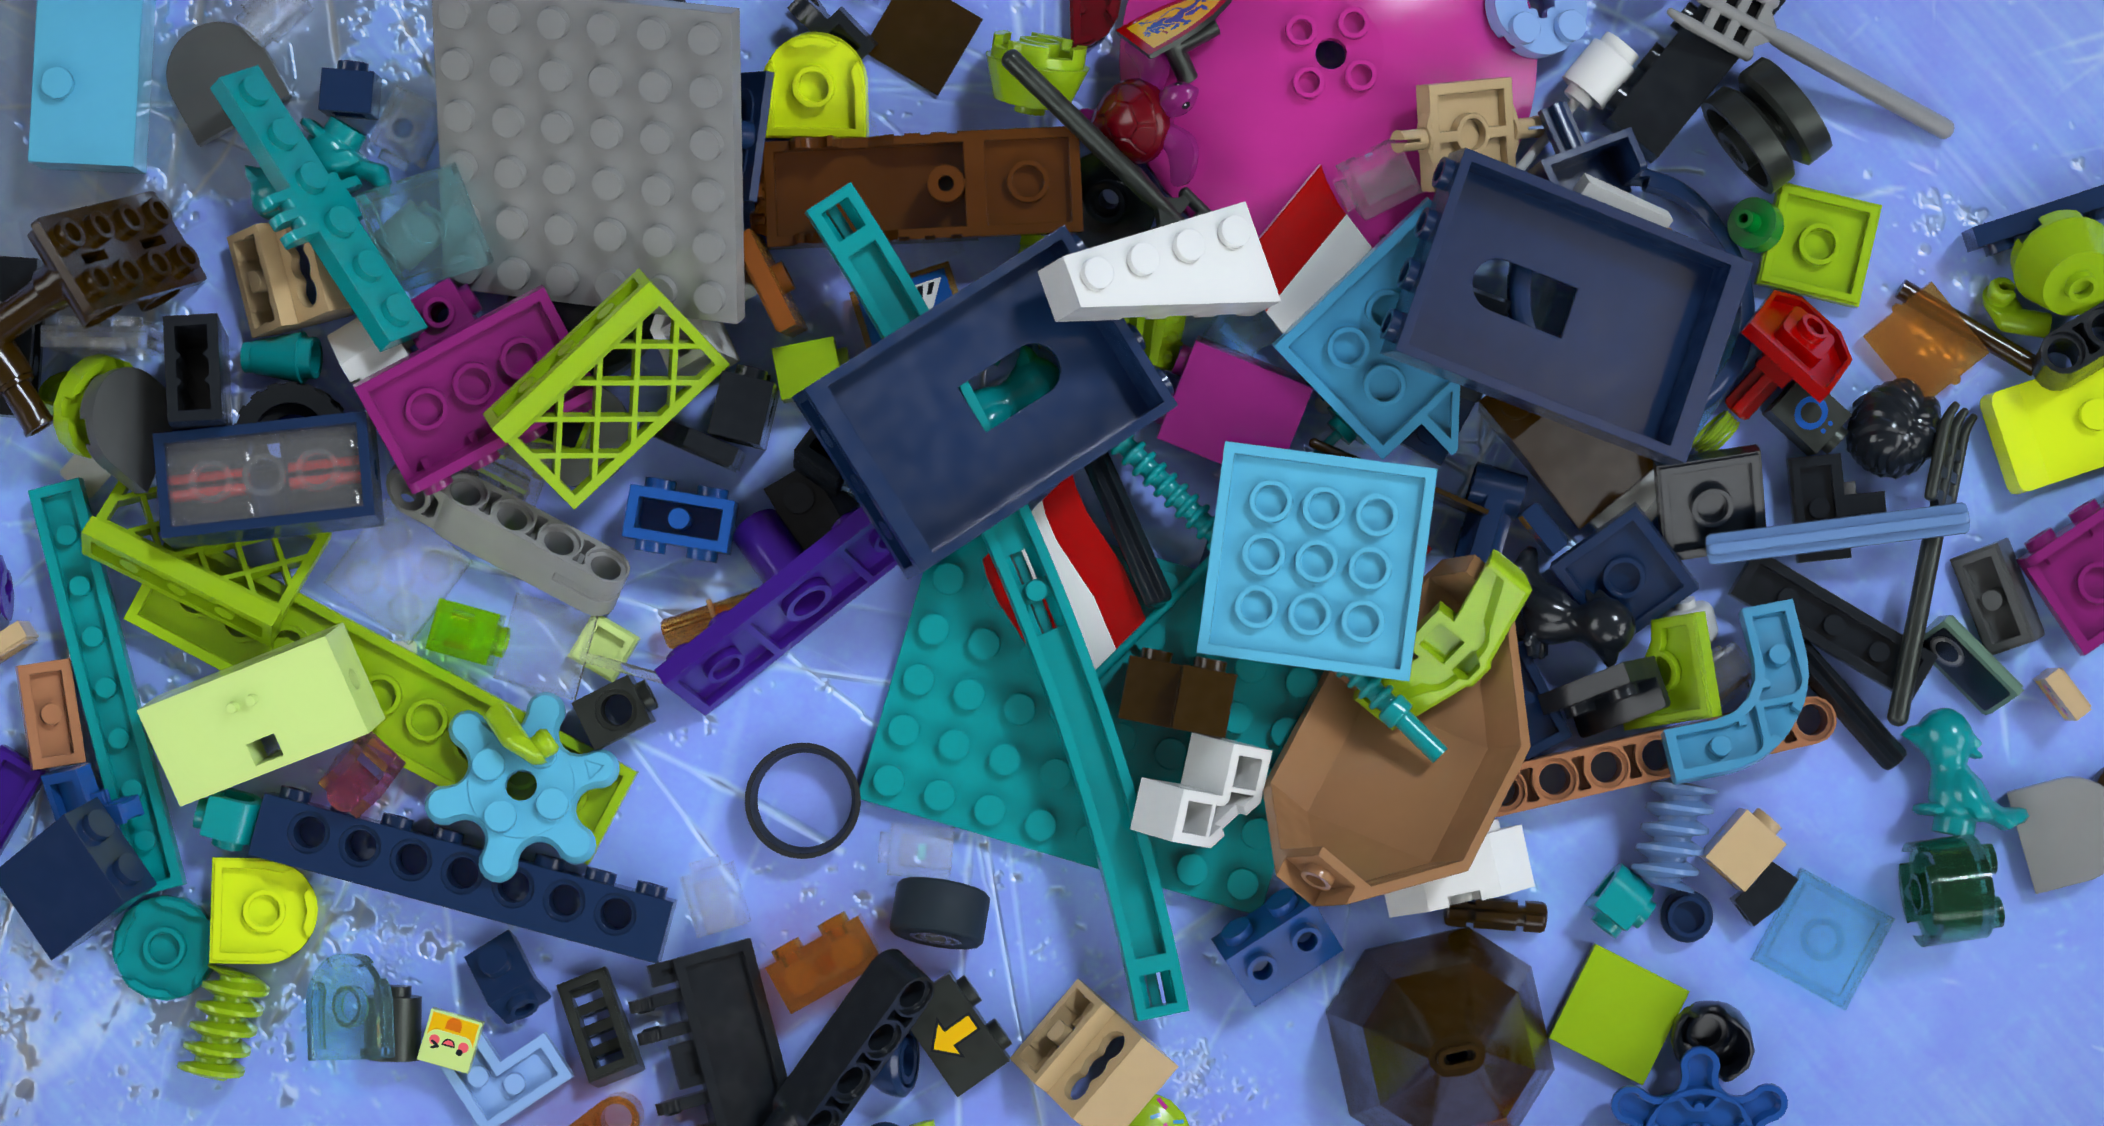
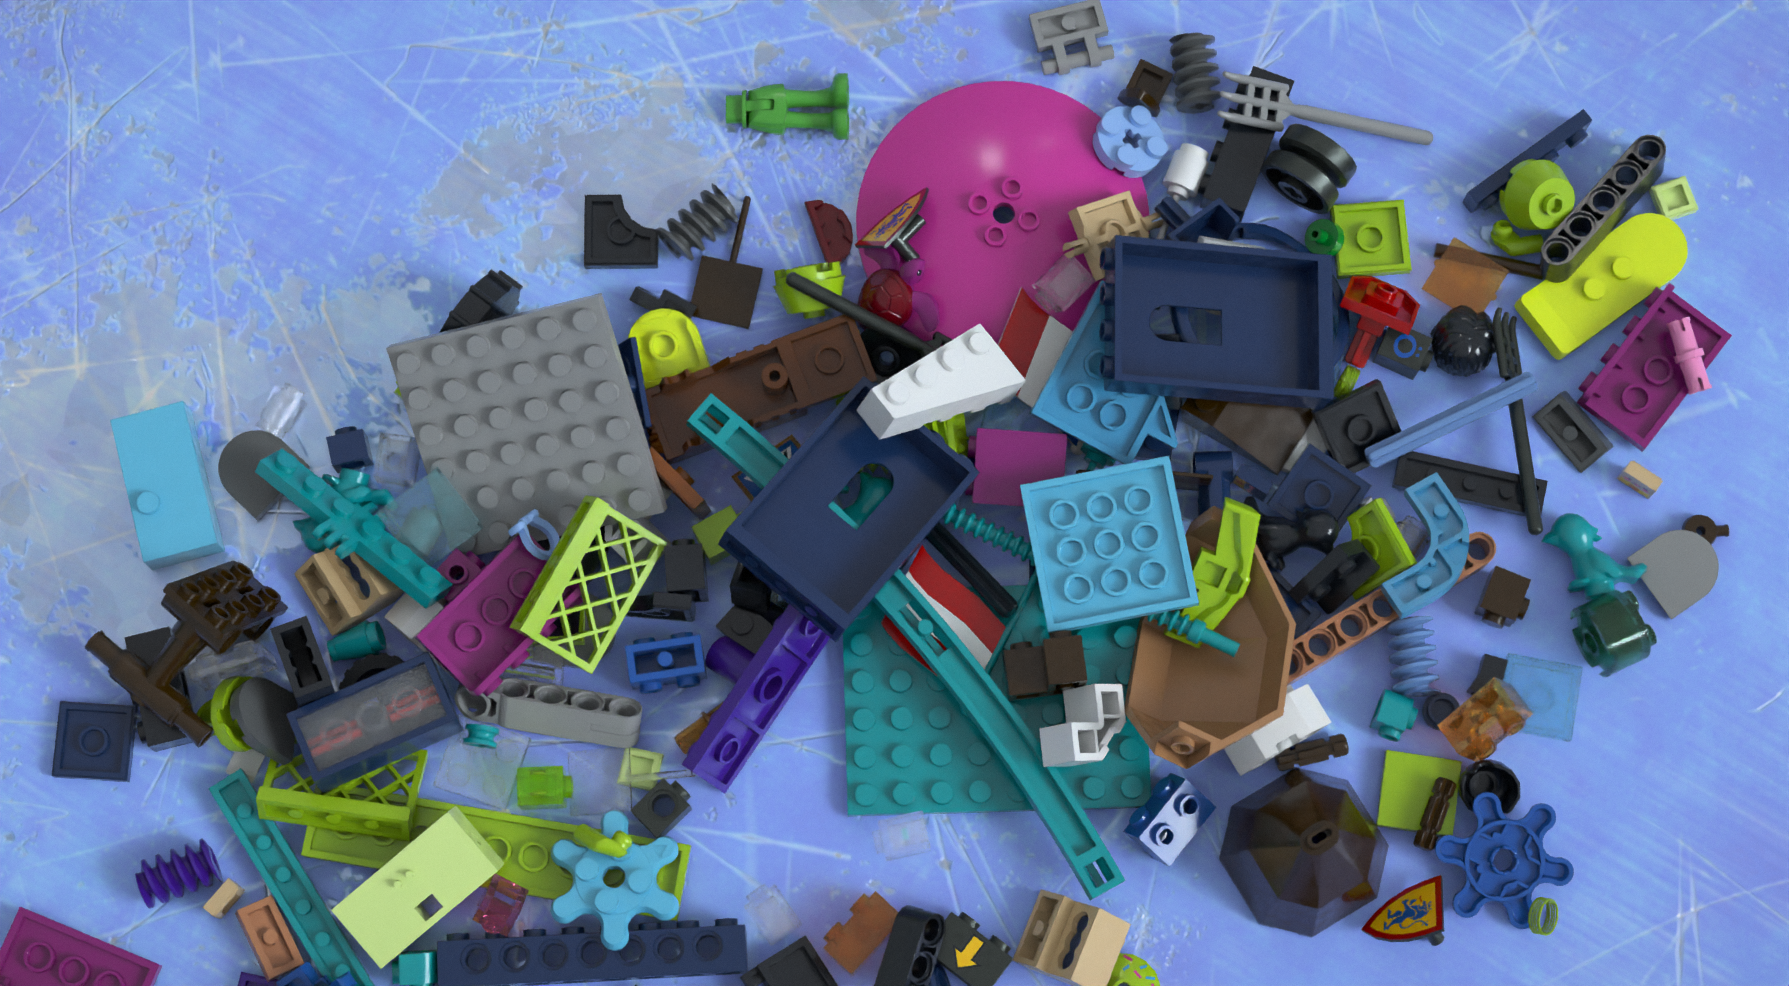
camera: 15 degrees left, 10 degrees down
black tyre [745,743,861,859] -> none
black wheel [889,877,990,950] -> none
tan brick [1699,808,1787,892] -> none
black hinge [1786,453,1887,563] -> none
black axle [1804,641,1907,770] -> none
slope [1923,615,2024,715] -> none
none -> teal bush [463,724,500,749]
none -> light blue piece [508,509,560,560]
none -> dark brown axle [1413,777,1456,851]
none -> clear orange brick [1437,677,1533,762]
none -> dark brown brick [1474,566,1531,629]

